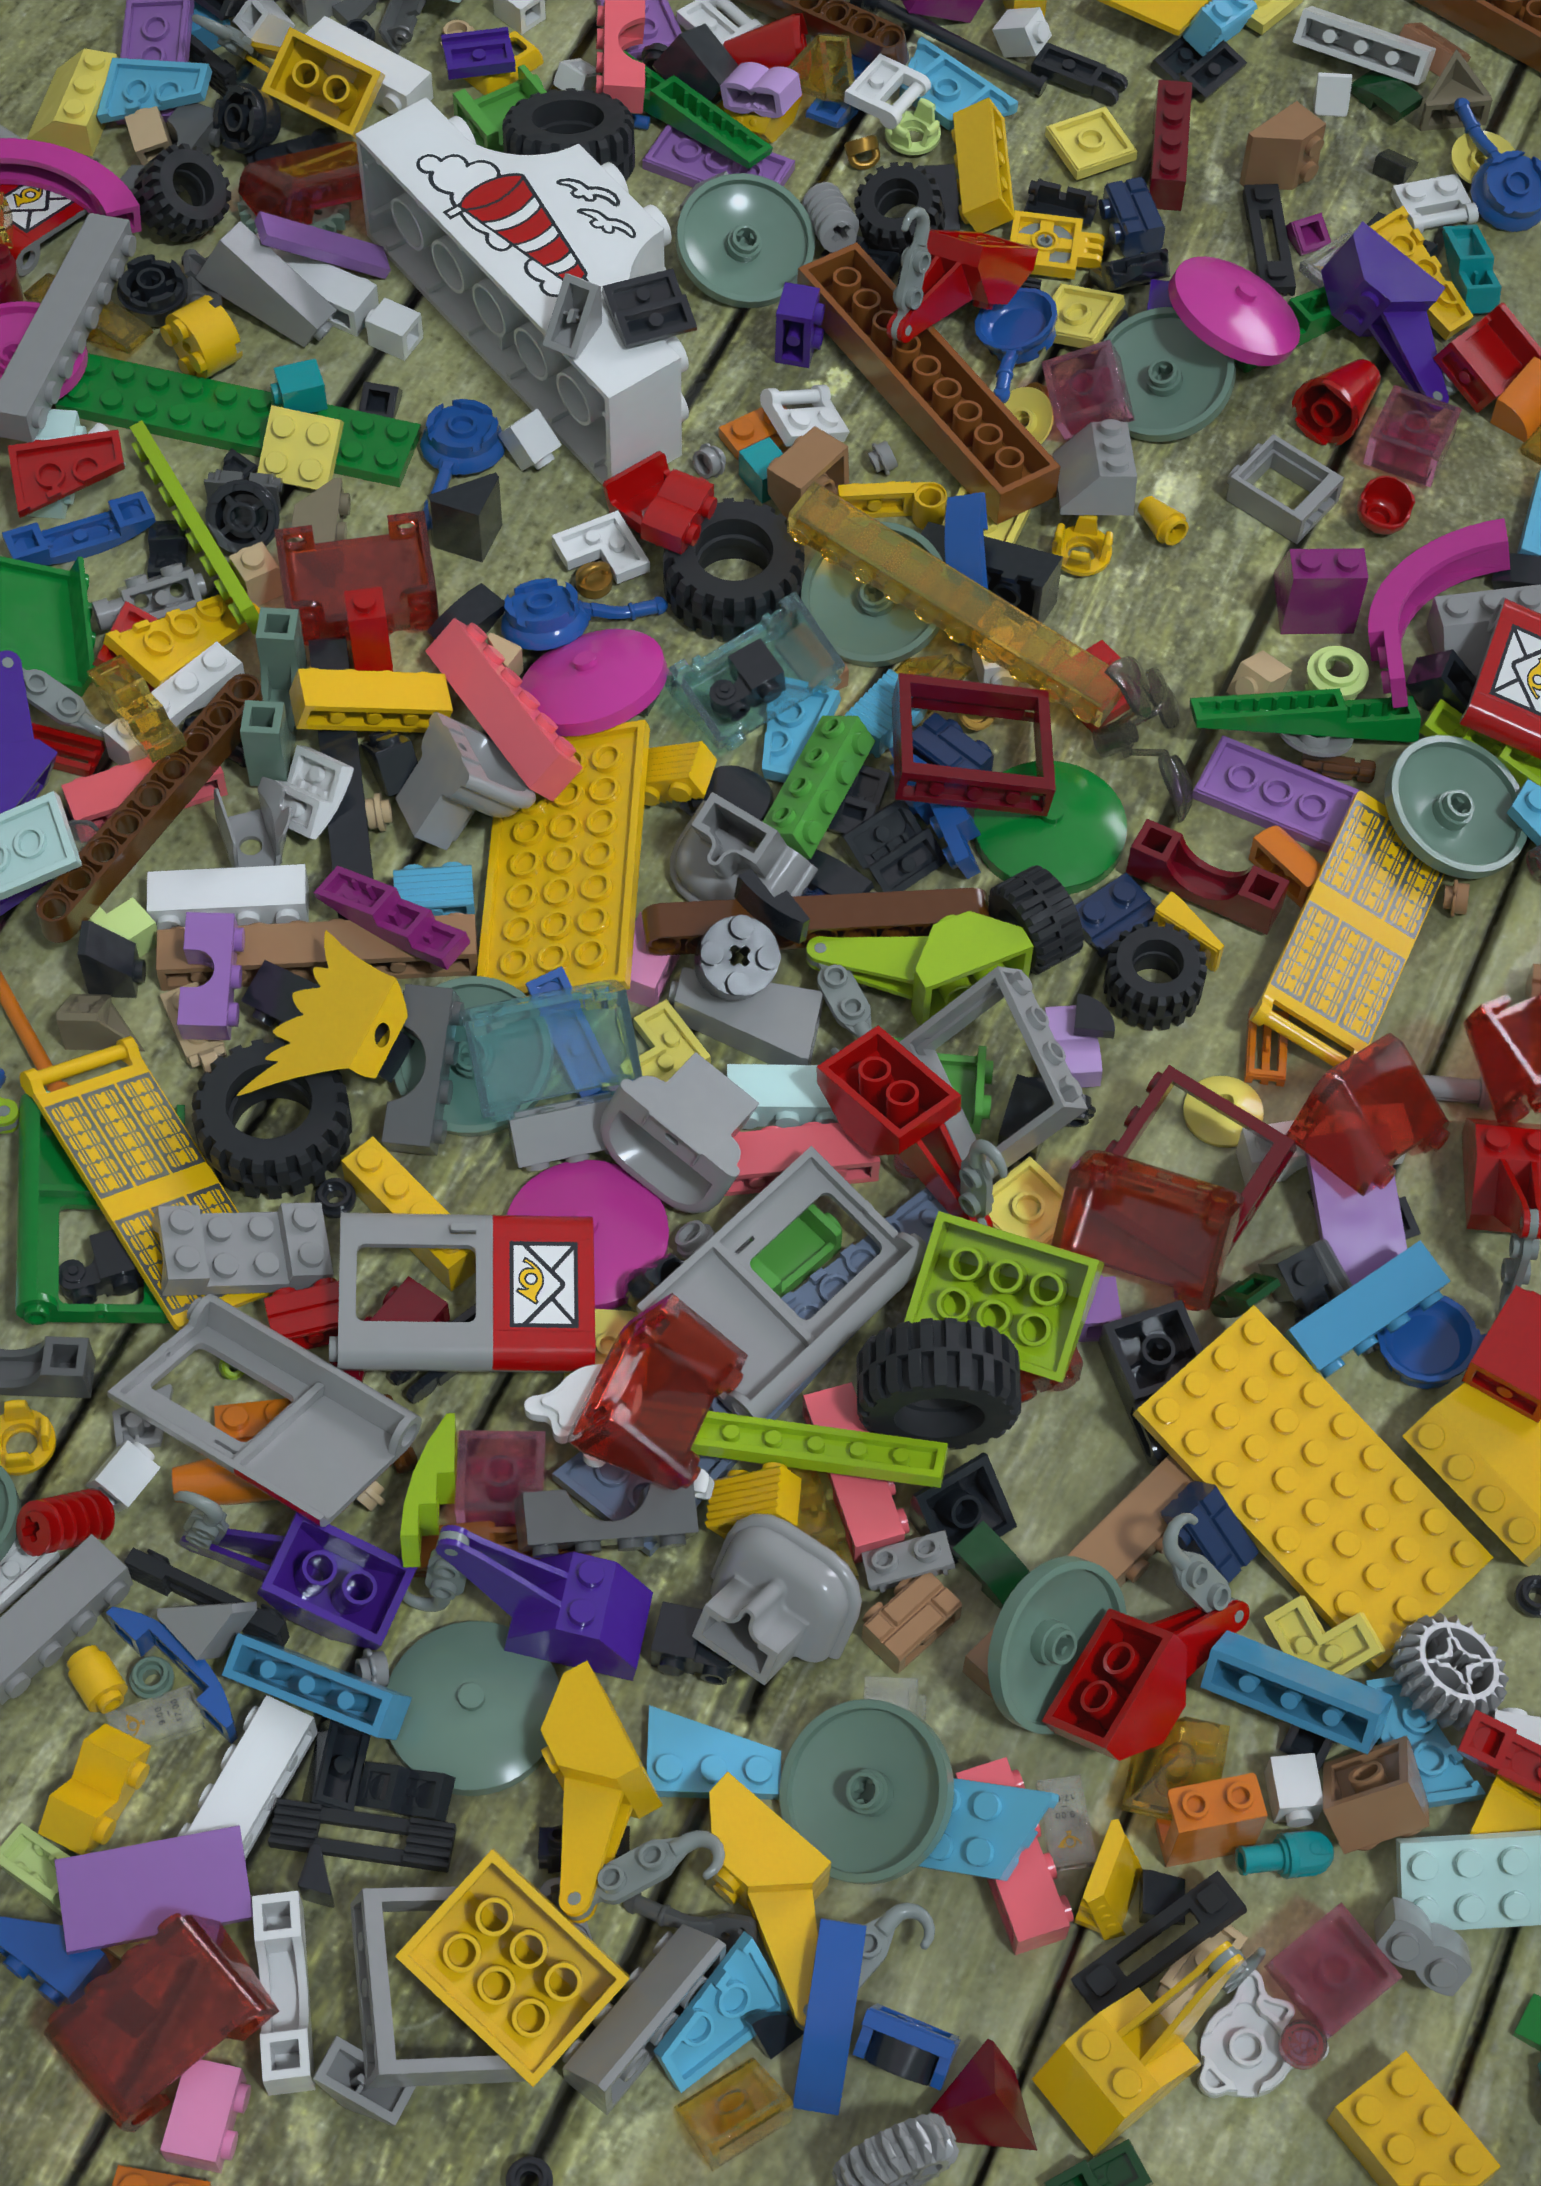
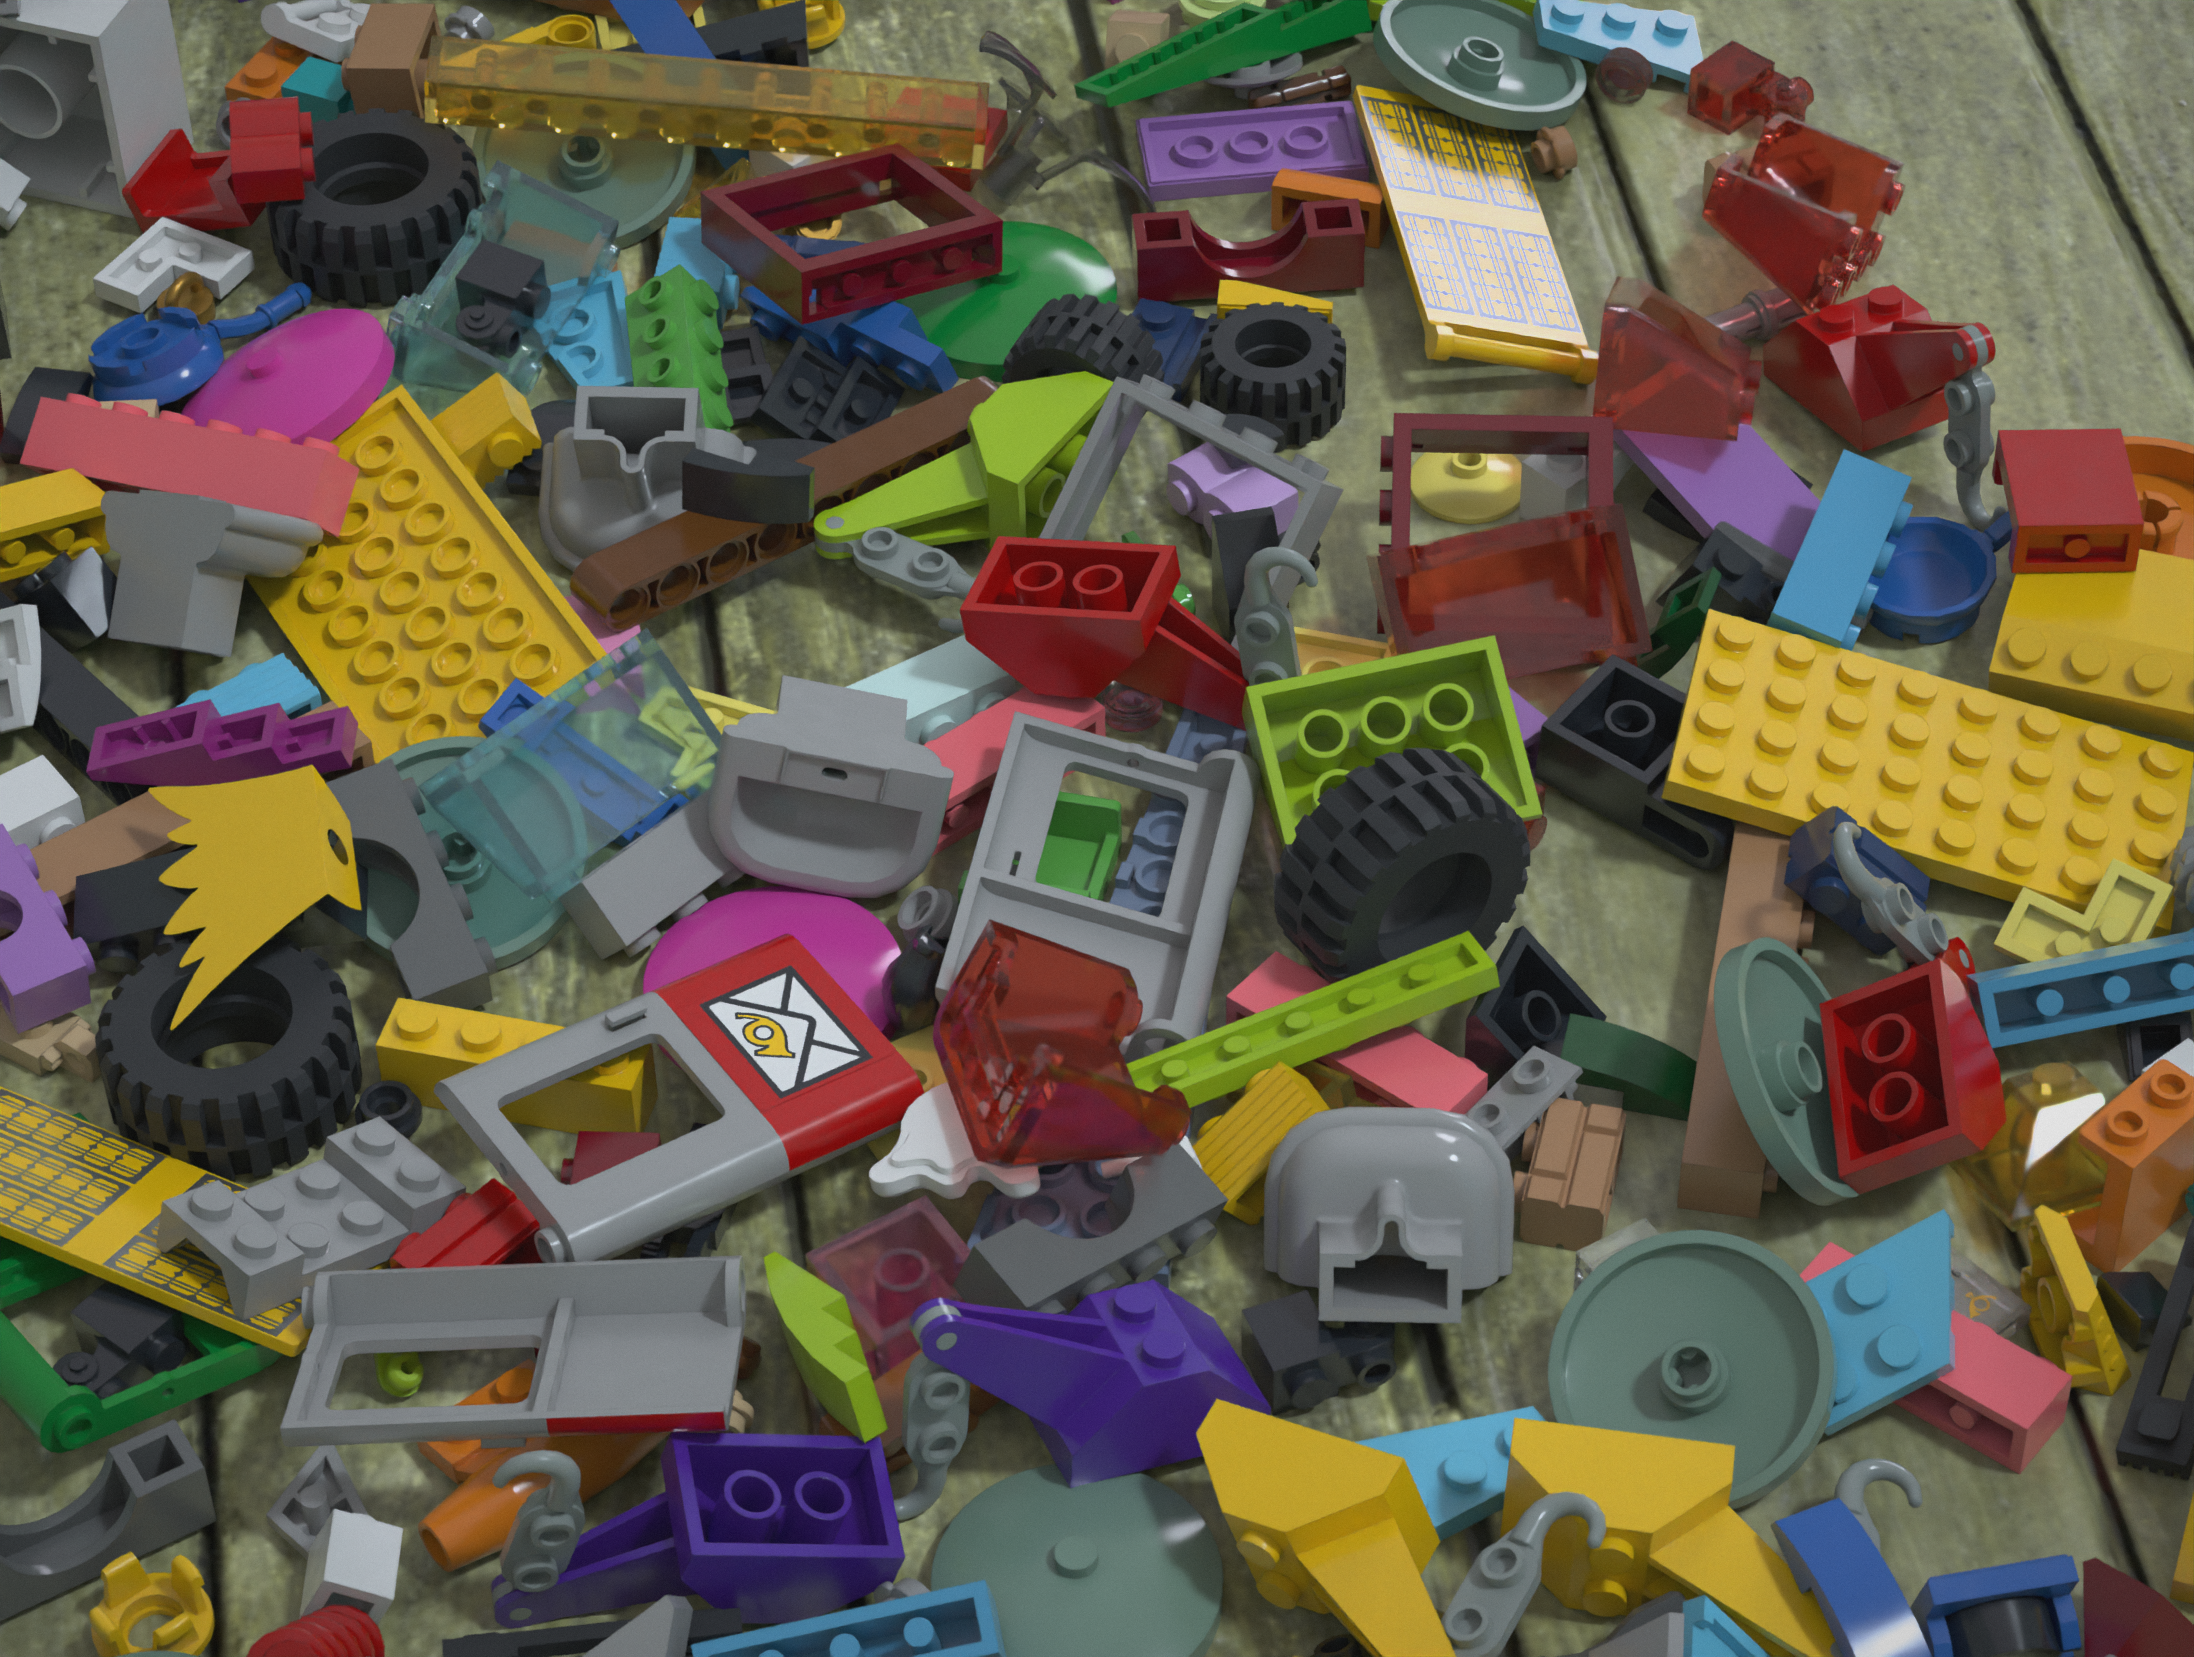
camera: 30 degrees left, 15 degrees down
tan plate [365,793,393,832] -> none
light grey slope [668,967,823,1065] -> none
brick [694,915,781,1000] -> none
orange tile [1244,1008,1289,1087] -> none

